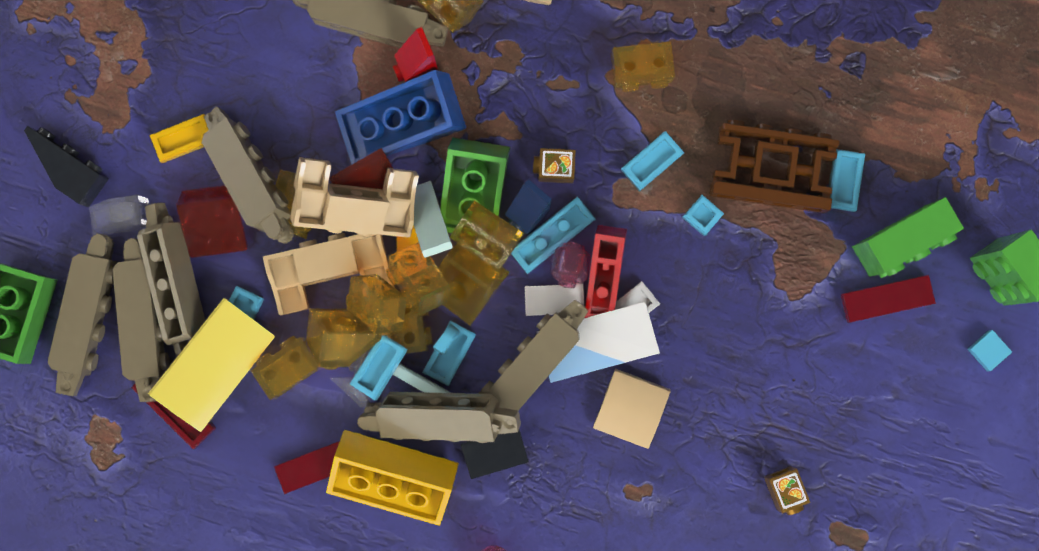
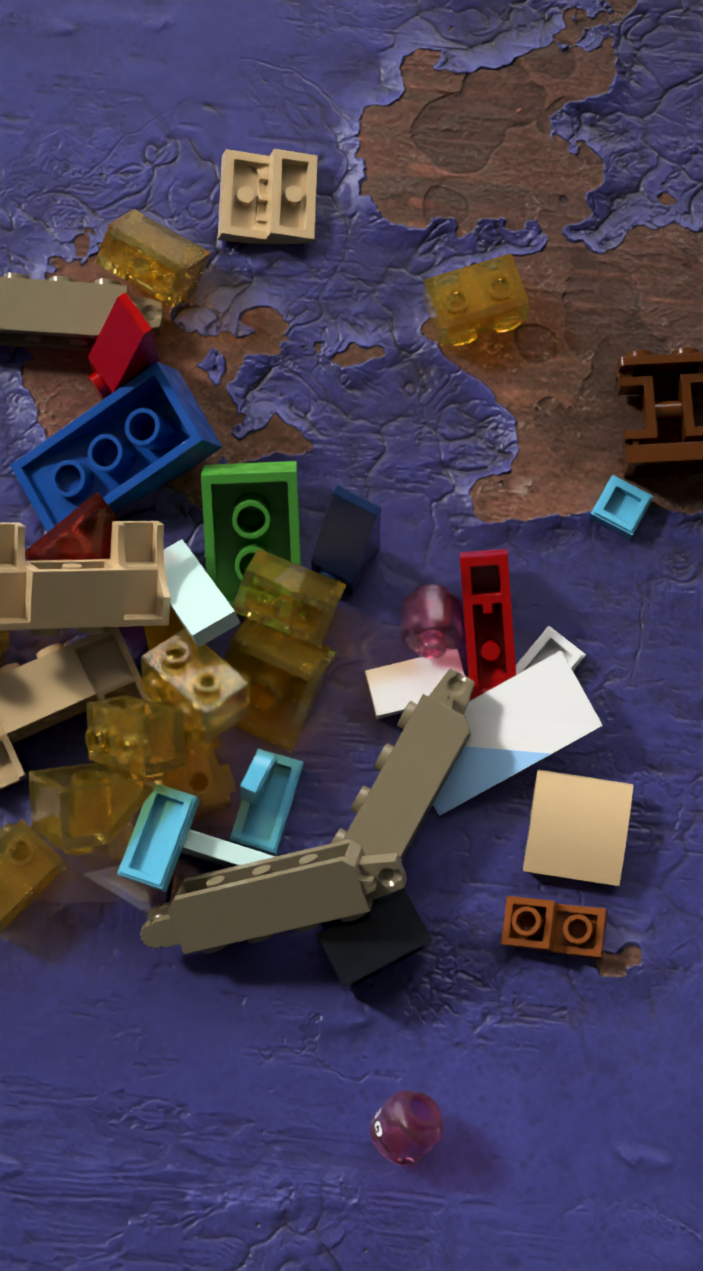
camera: 15 degrees left, 10 degrees down
dark red tile [274,441,340,494] -> none
yellow slope [326,430,459,526] -> none
medium azure tile [509,196,596,274] -> none
pearl gold brick [533,148,576,183] -> none
medium azure tile [621,131,684,192] -> none
none -> dark orange slope [501,896,609,960]

